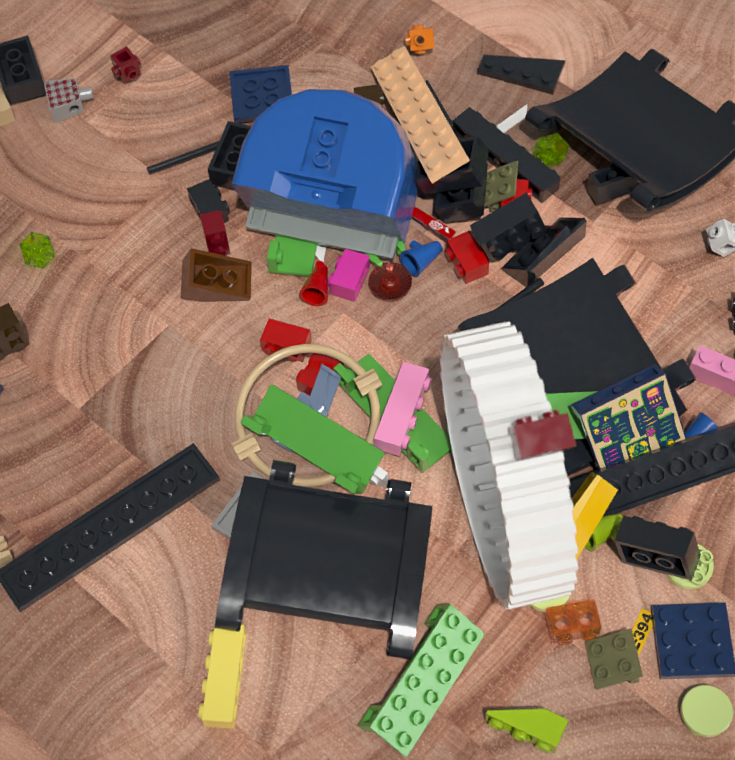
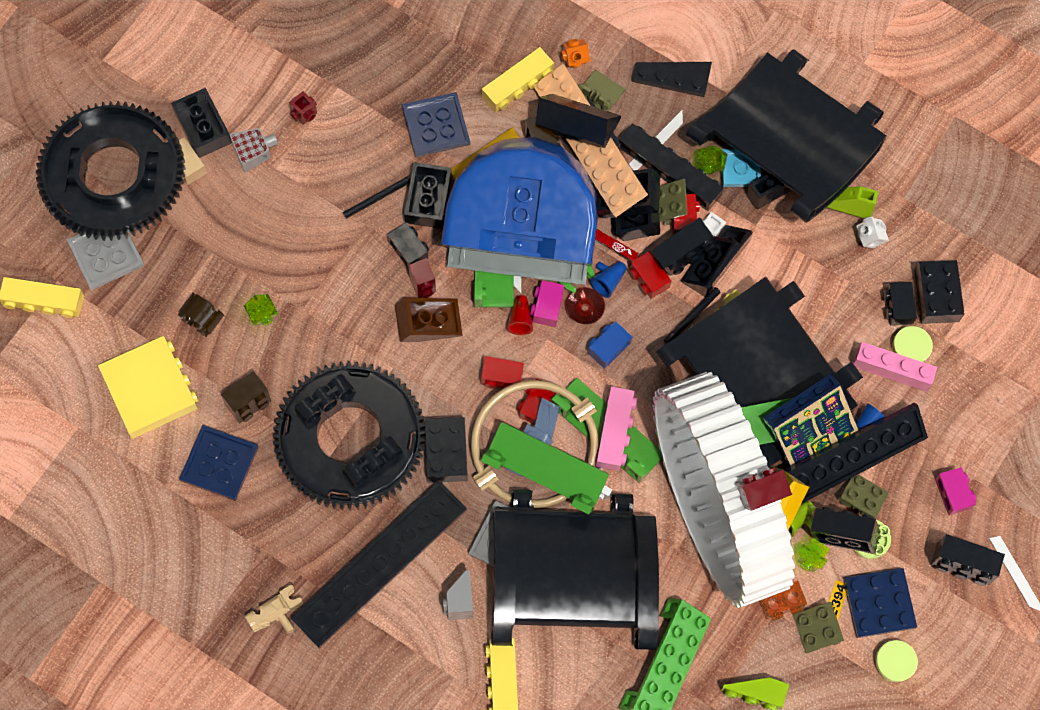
camera: 15 degrees left, 10 degrees up
none -> black piece [273,361,426,511]
none -> black brick [425,417,468,483]
none -> light grey slope [443,570,473,620]
none -> light yellow brick [482,47,554,113]
none -> black slope [535,94,621,148]
none -> olive hinge [579,69,626,111]
none -> blue brick [588,321,633,369]
none -> white tile [703,212,726,236]
none -> medium azure plate [721,149,761,187]
none -> clear neon green brick [797,538,830,572]
none -> lime slope [827,186,879,219]
none -> olive hinge [839,474,889,519]

